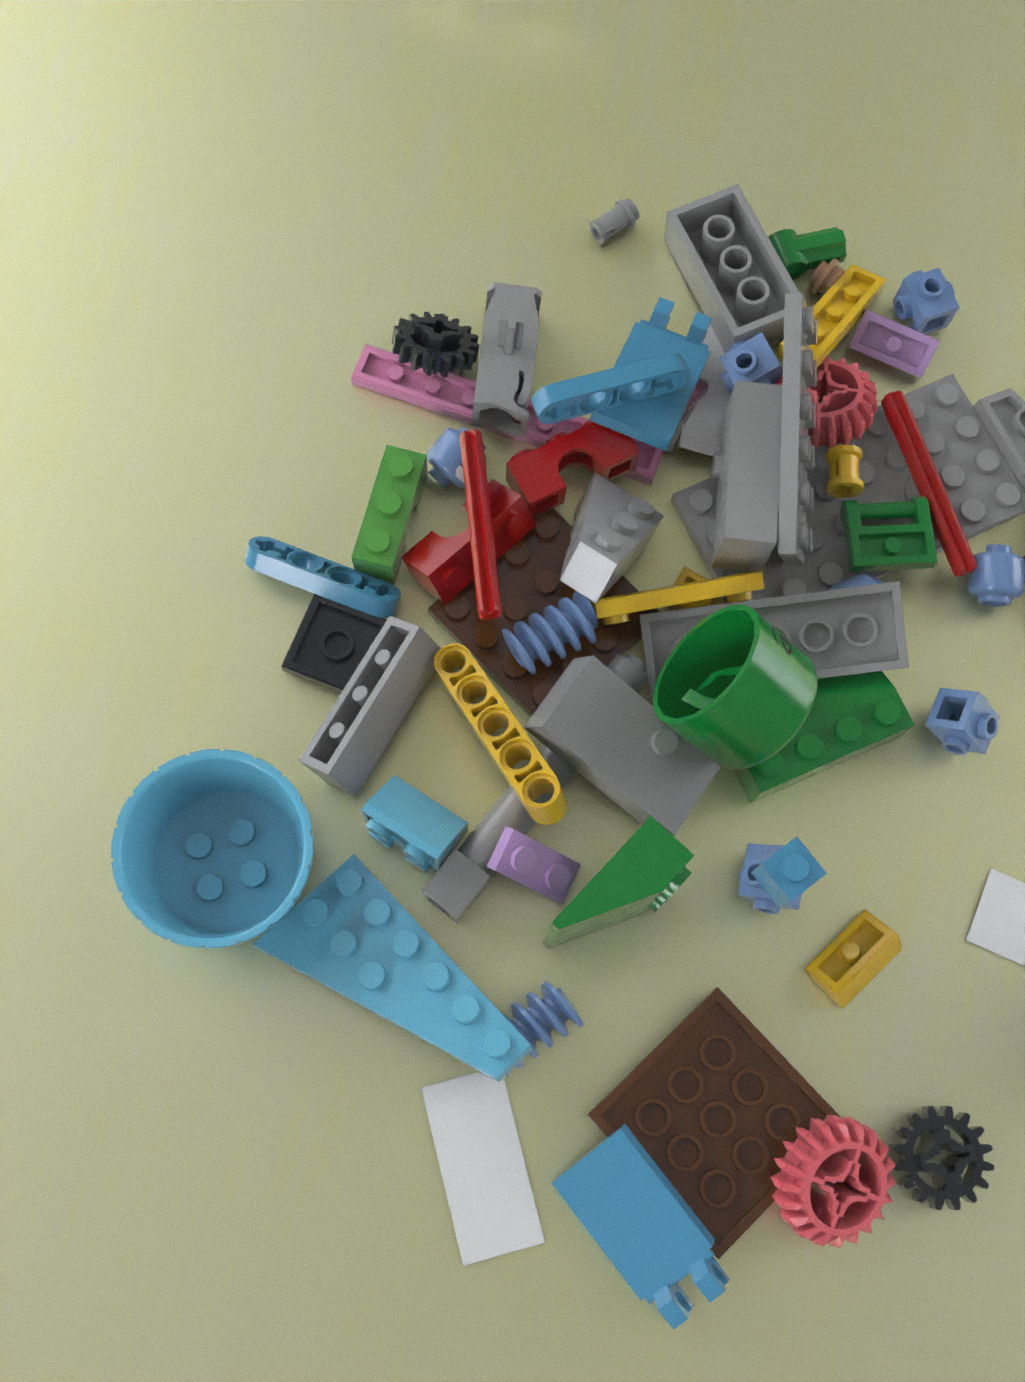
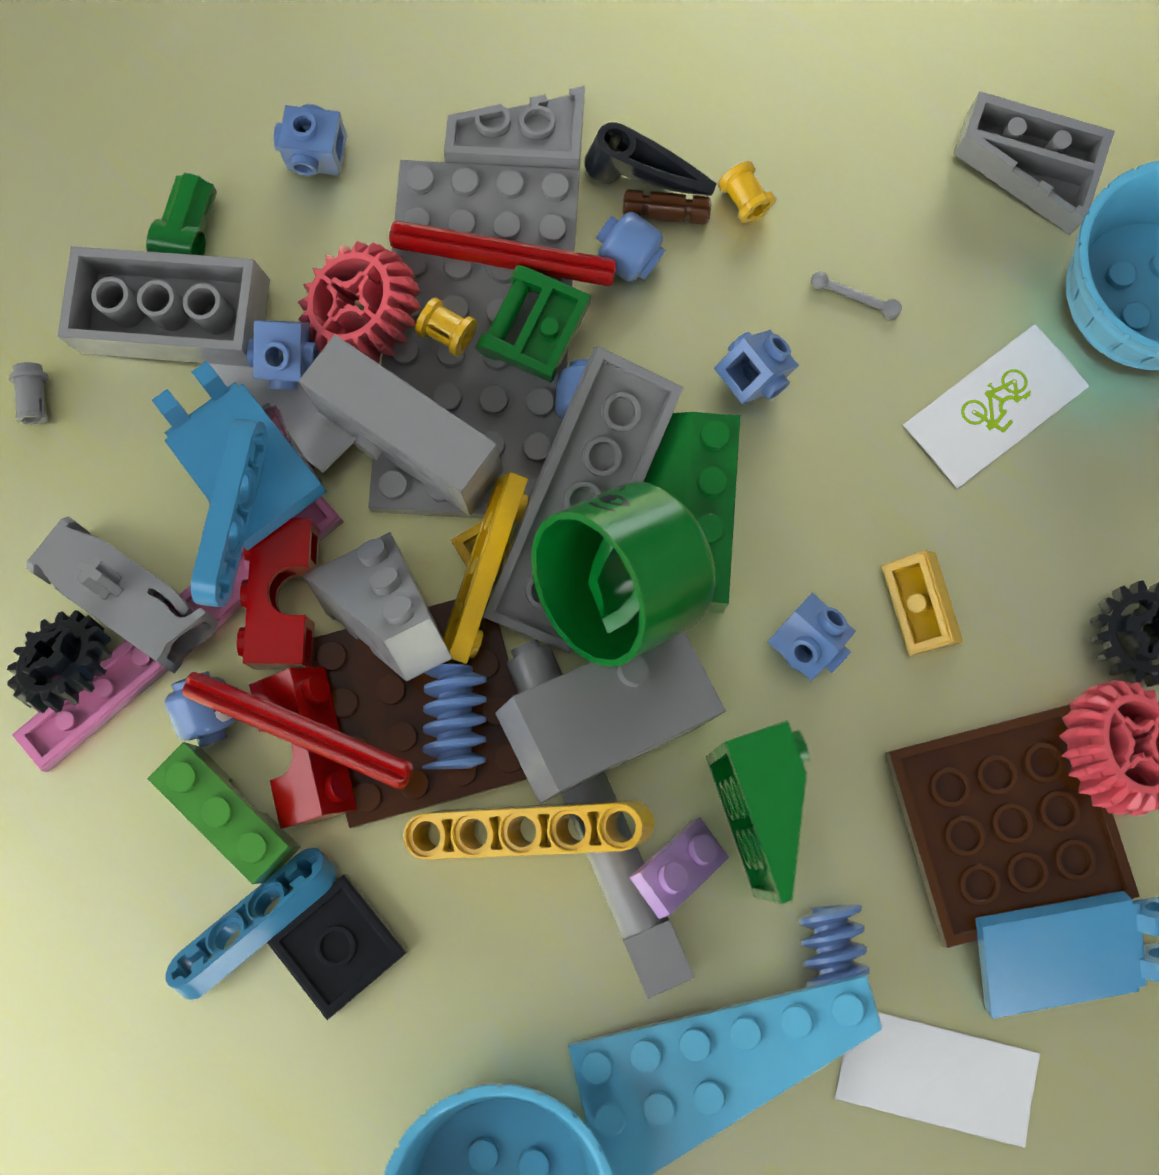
camera: 55 degrees left, 5 degrees up
light grey brick [298,616,441,797] -> none
medium azure slope [361,775,468,873] -> none
dark azure brick [751,837,827,909] -> none
yellow plate [777,264,887,367] -> none
light grey plate [778,293,818,565] -> none
medium nougat plate [809,258,845,295] -> none
lavender plate [849,309,940,378] -> none

